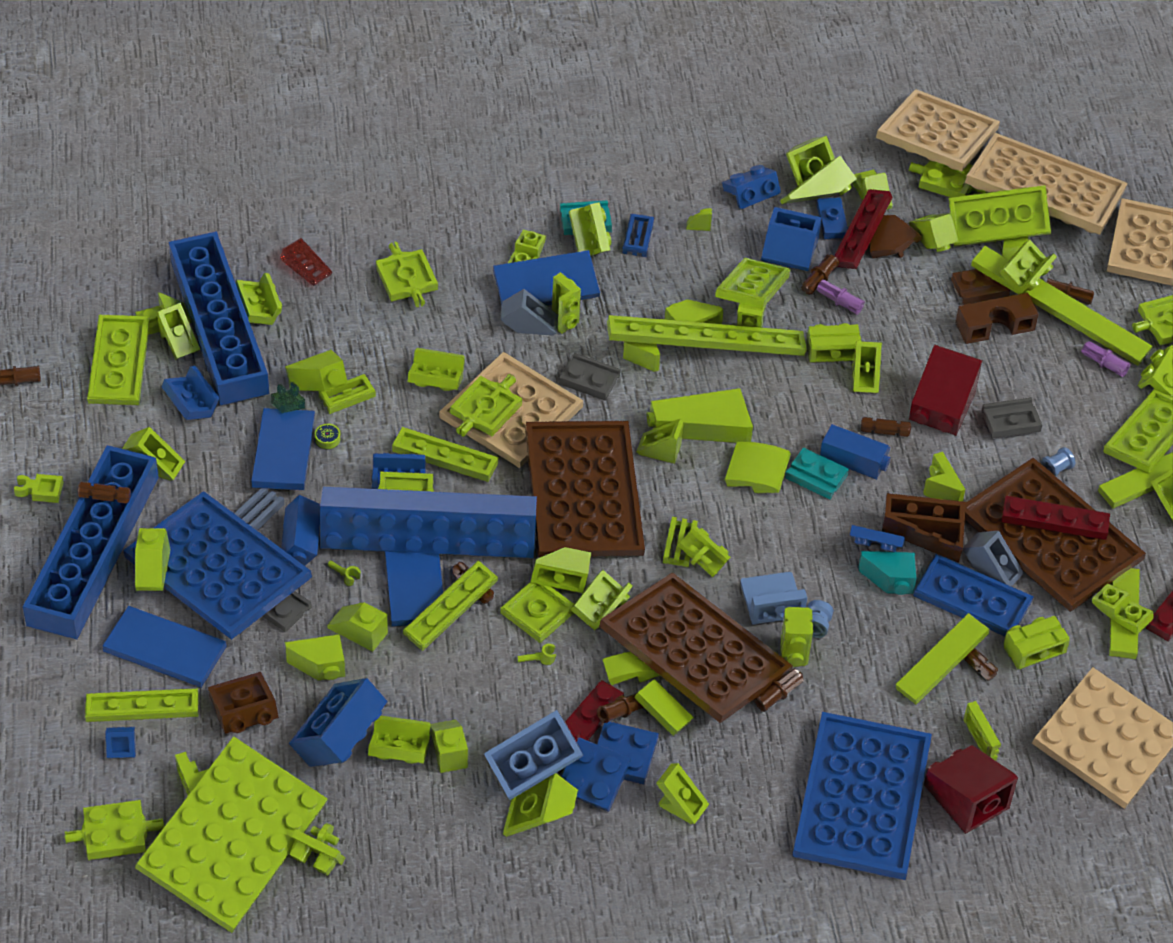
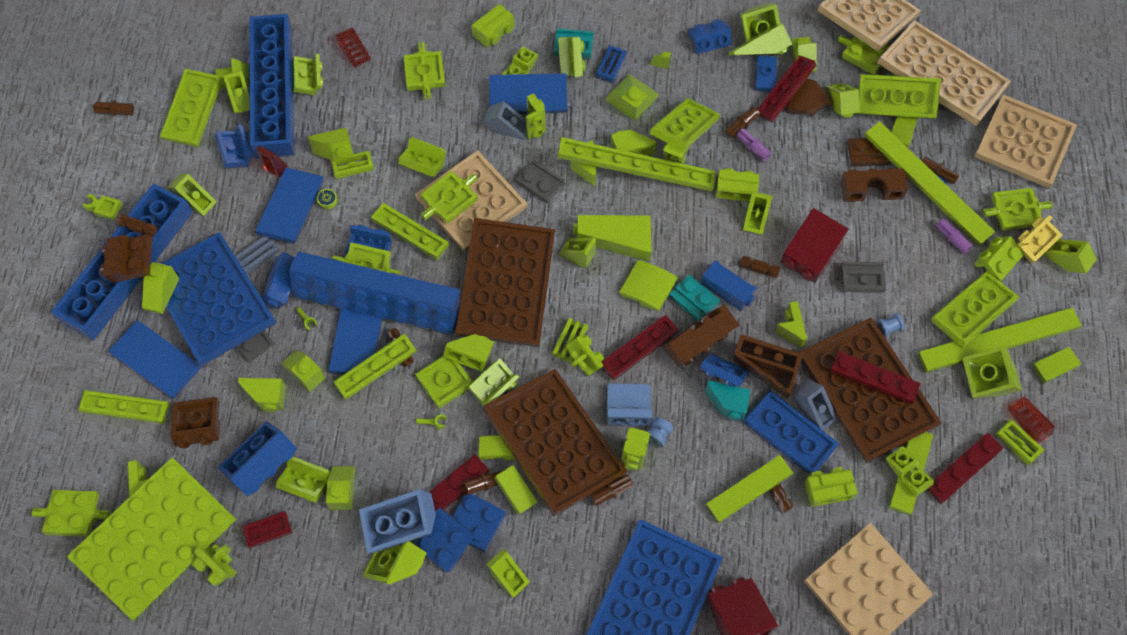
camera: 15 degrees right, 15 degrees up
blue tile [105,727,136,758] -> none
clear green tile [271,382,305,413] -> none
blue slope [761,207,822,271] -> none
lime tile [963,701,1001,760] -> none
lime bracket [999,240,1057,294] -> none
none -> reddish brown plate [100,234,153,283]
none -> dark red plate [242,511,293,549]
none -> clear red slope [257,146,289,178]
none -> lime brick [471,4,515,48]
none -> dark red plate [601,315,679,381]
none -> lime slope [605,74,659,121]
none -> reddish brown wedge [663,304,739,367]

